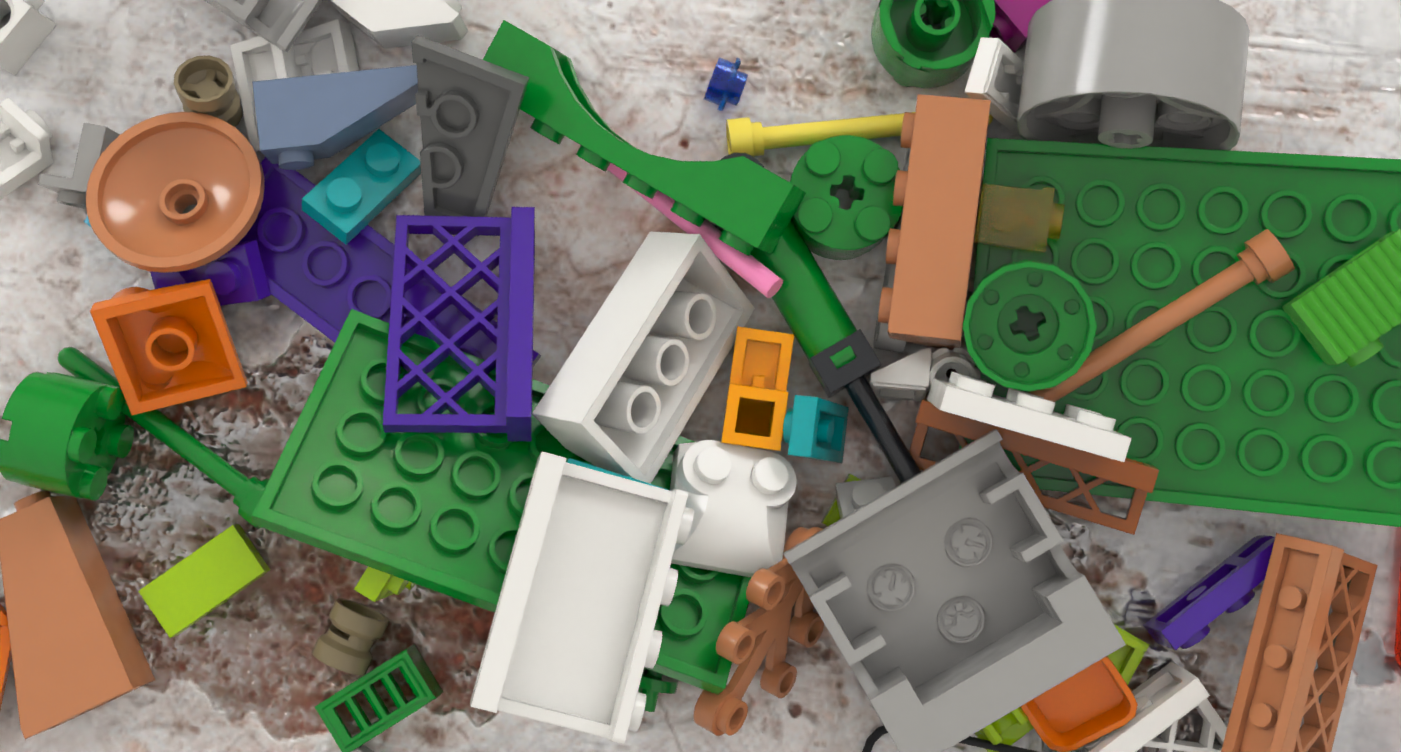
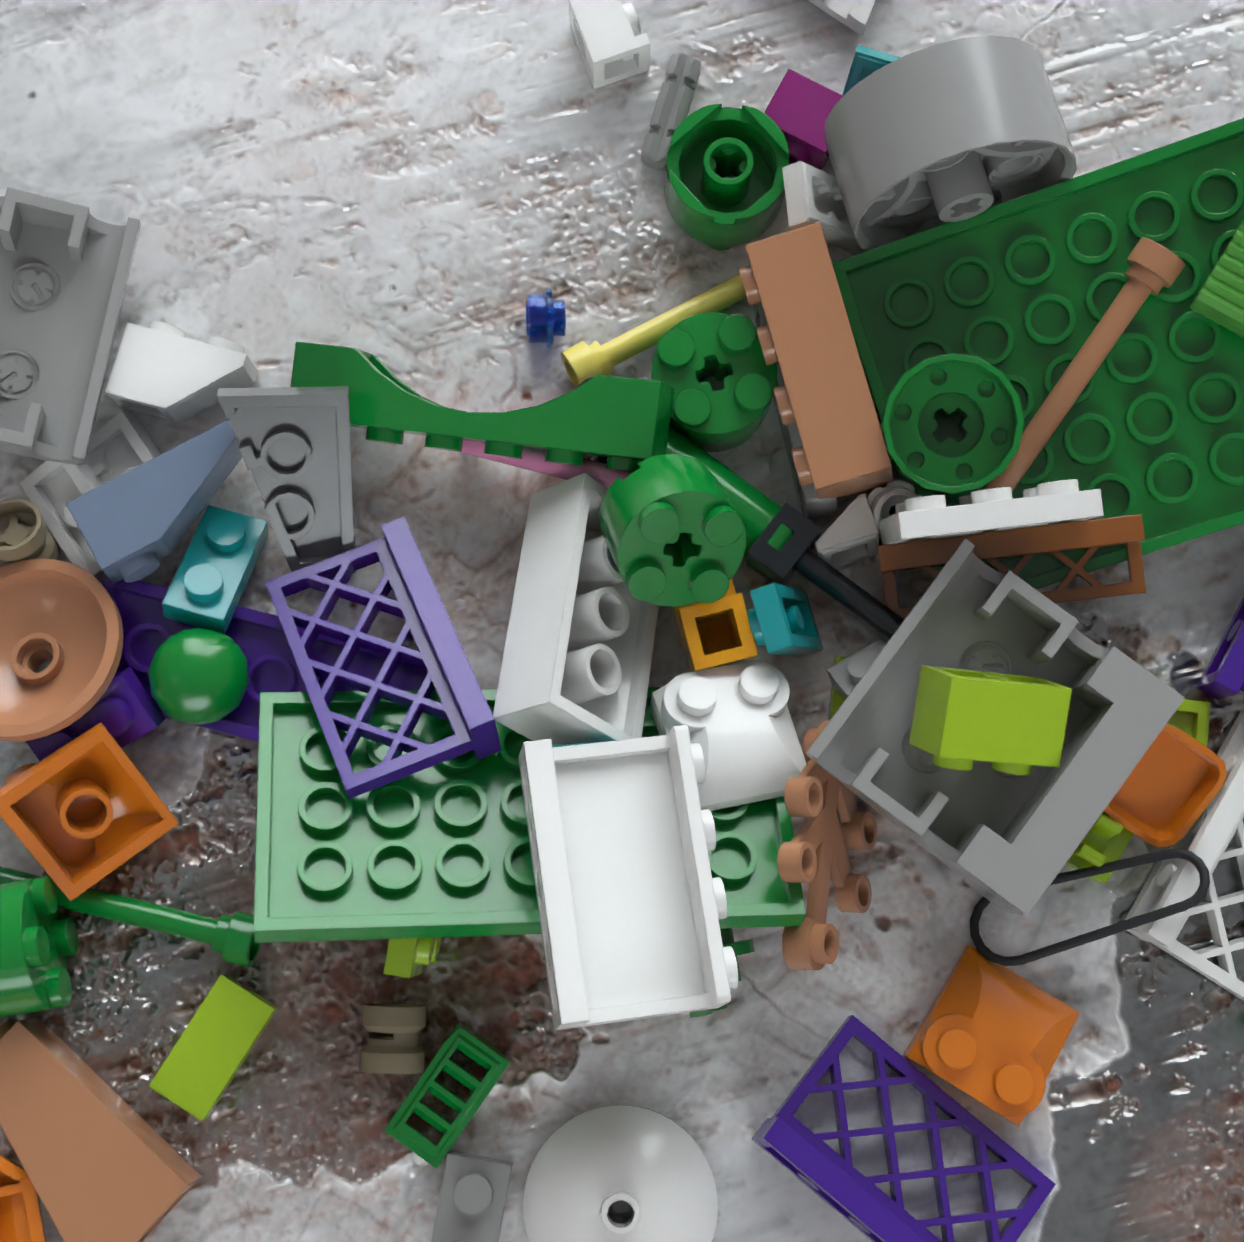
camera: 25 degrees left, 5 degrees down
clear yellow bracket [974,184,1065,252] -> none
none -> green hair [148,628,249,725]
none -> green brick [599,454,746,607]
none -> lime brick [909,665,1072,775]

